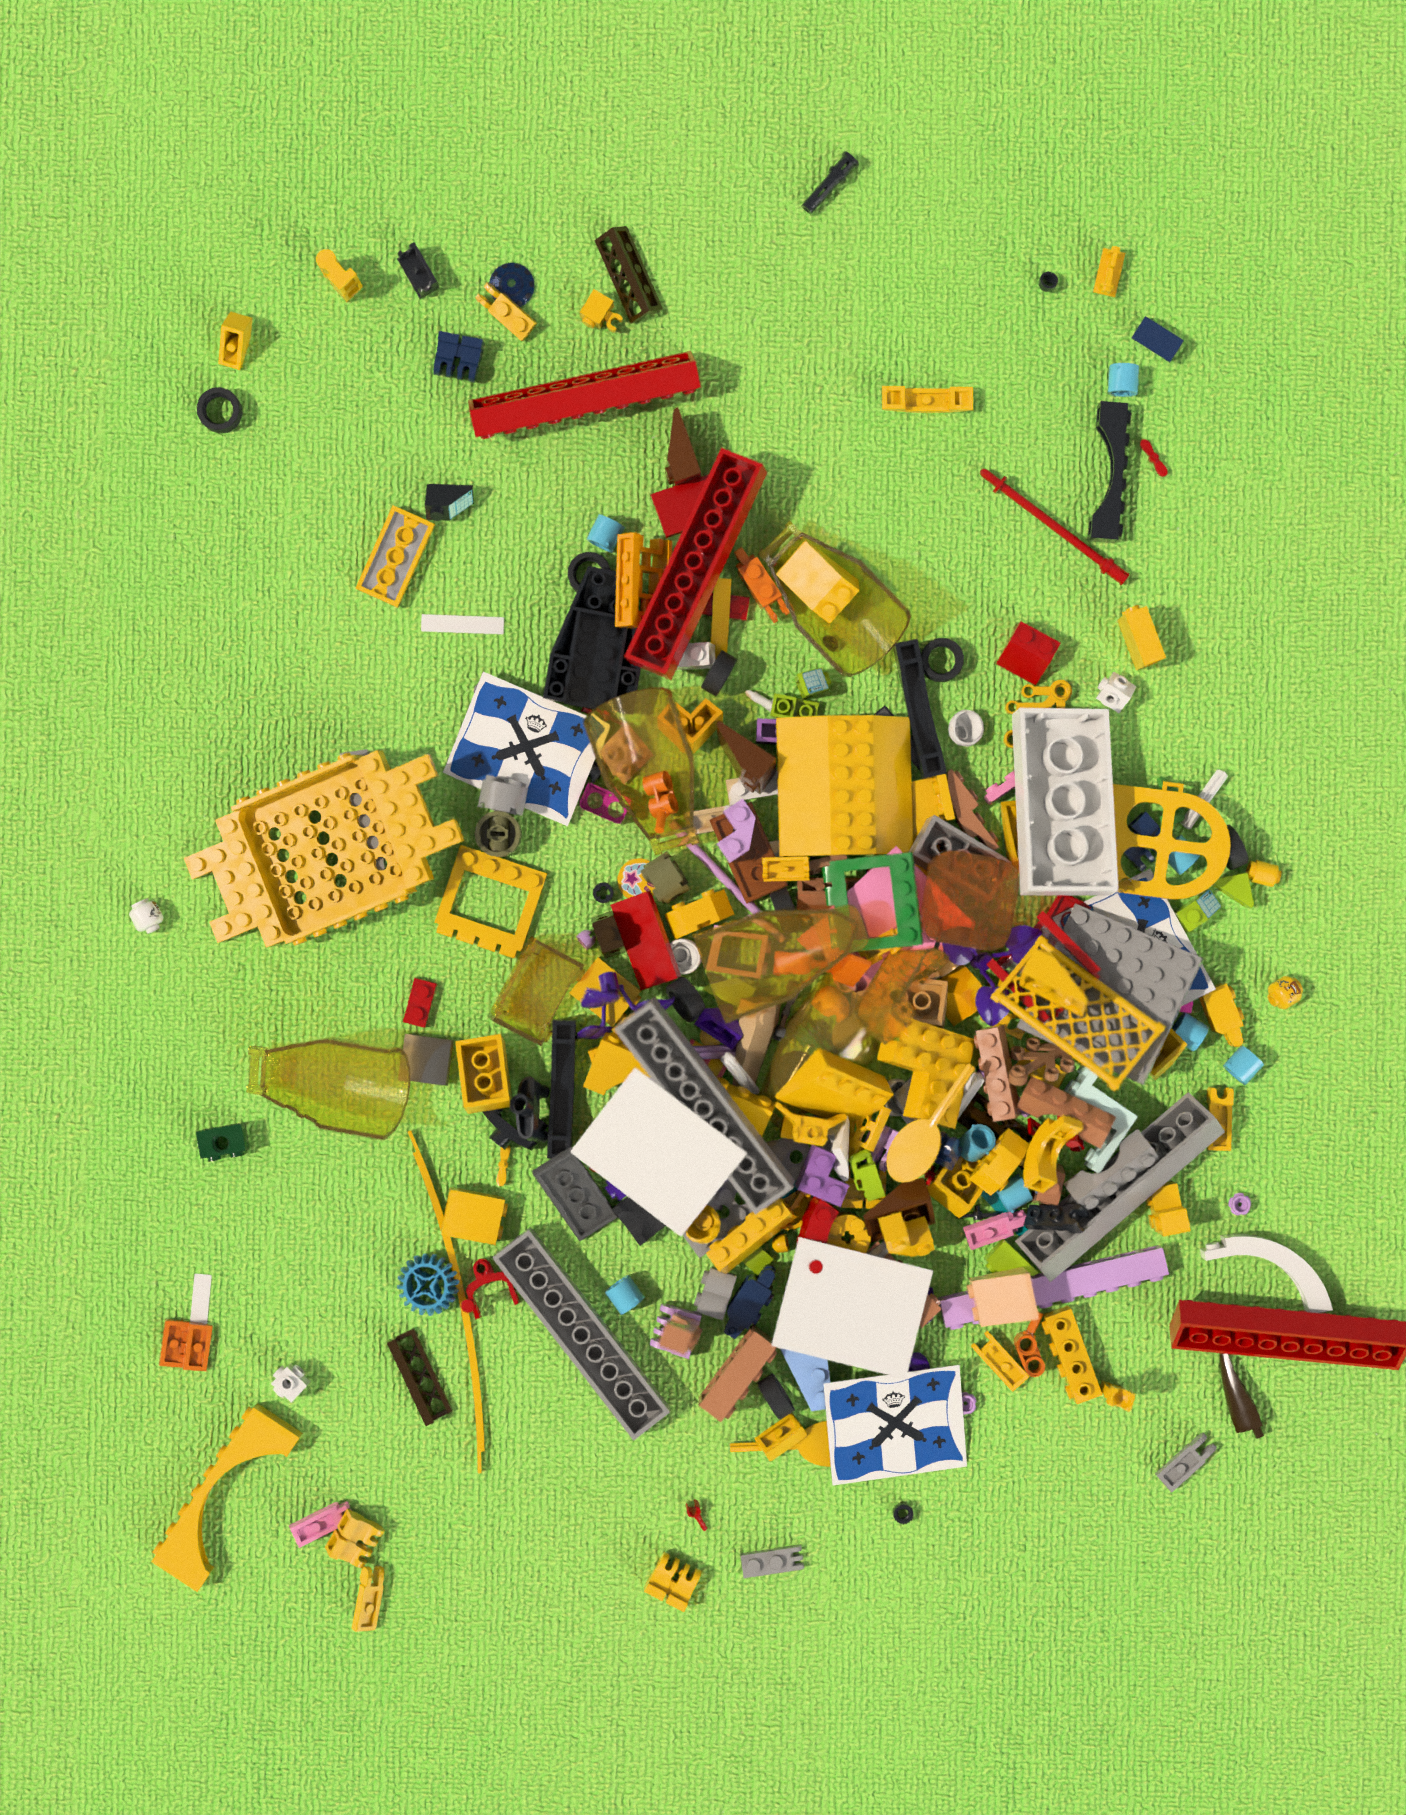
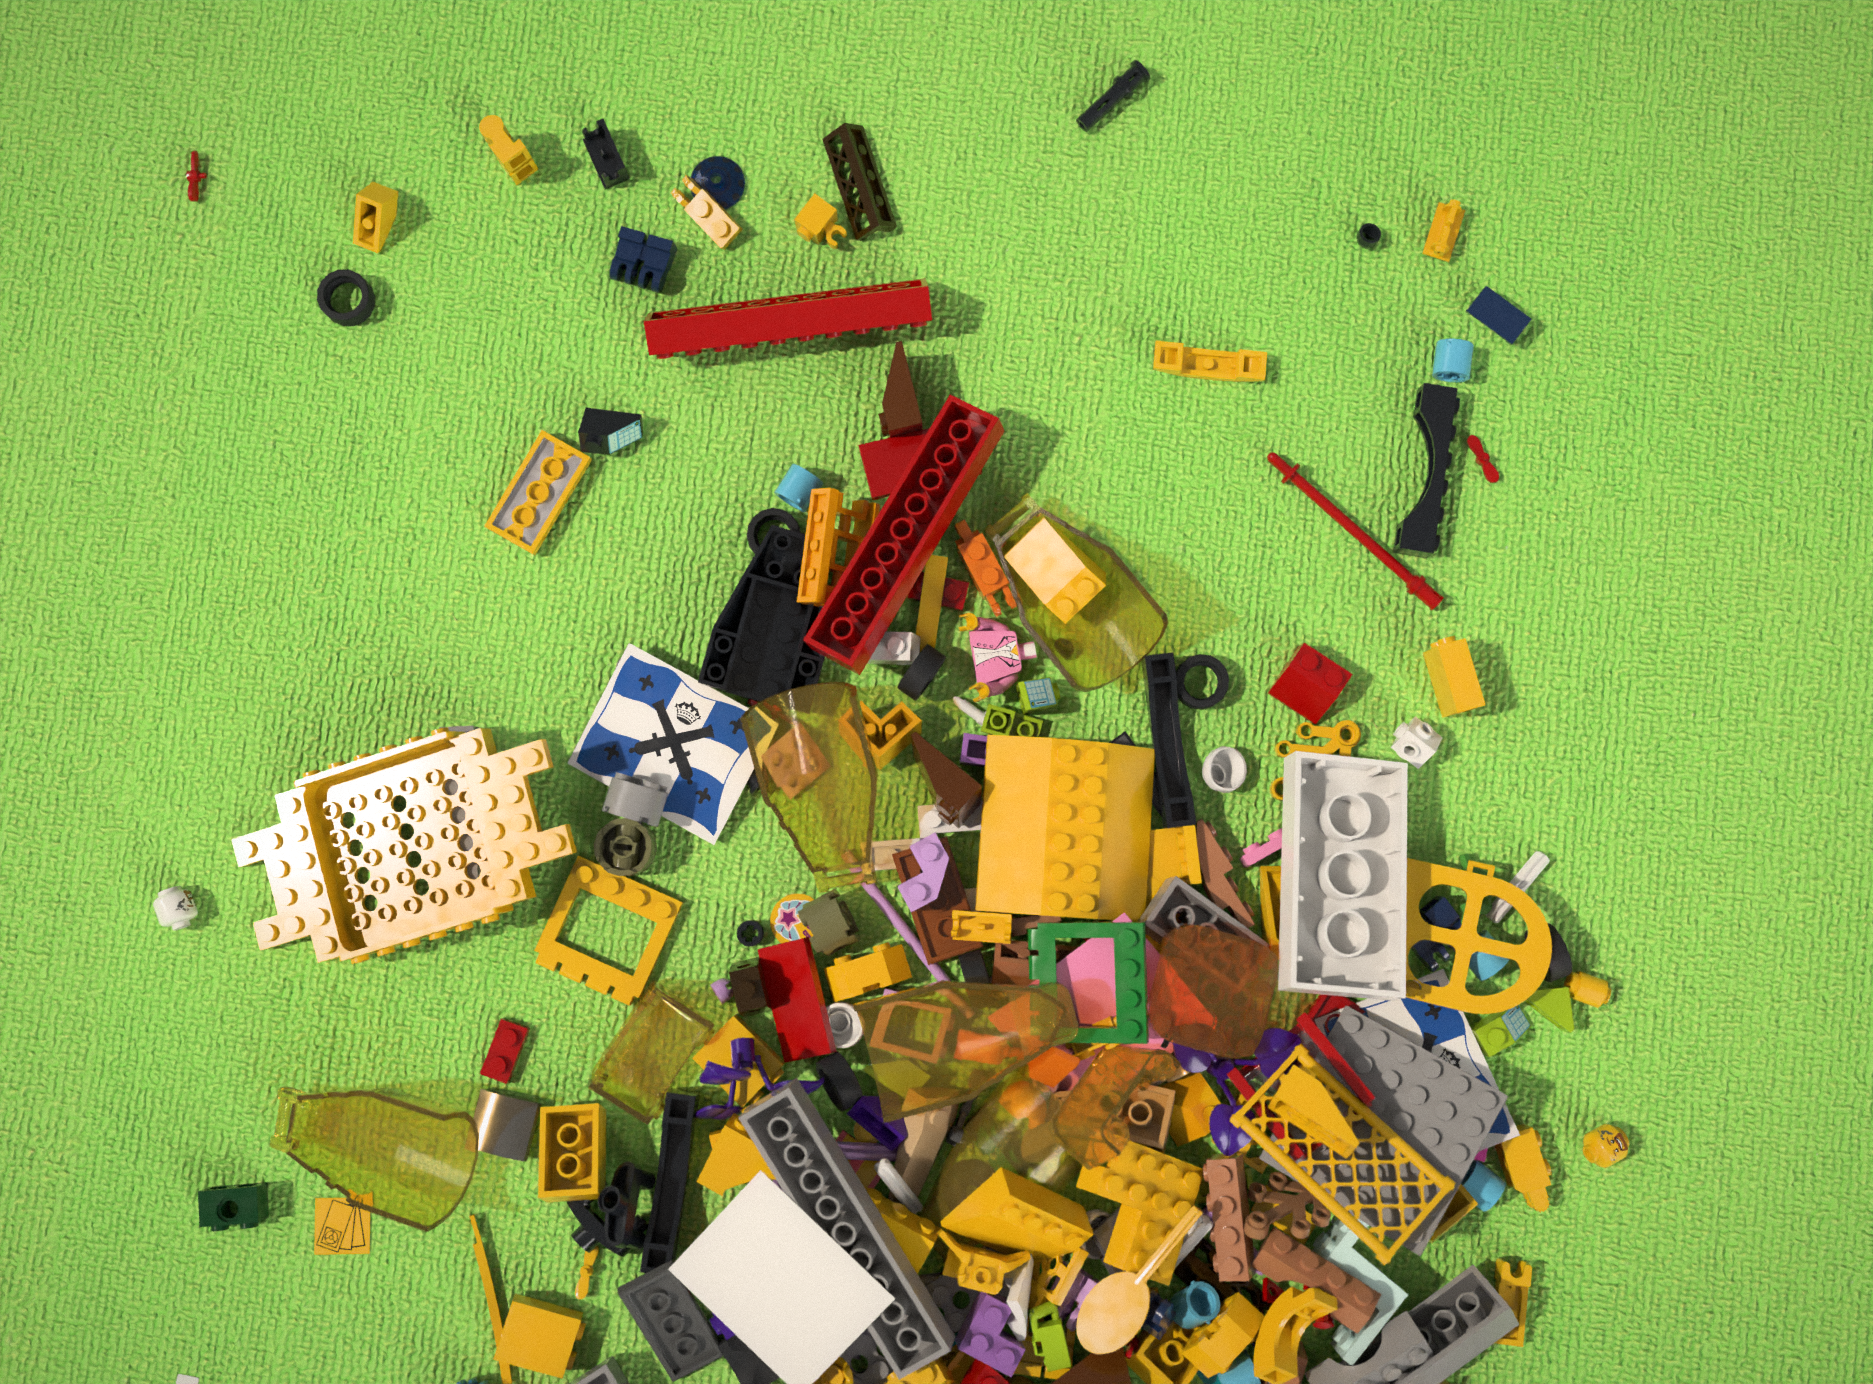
camera: 10 degrees right, 5 degrees down
white sticker [421,614,504,634] -> none
dark pink piece [580,783,630,825] -> none
orange beam [642,770,678,834] -> none
medium azure piece [1223,1045,1264,1085] -> none
none -> red piece [186,151,207,202]
none -> yellow sticker [314,1197,371,1255]
none -> bright pink torso [959,613,1037,702]

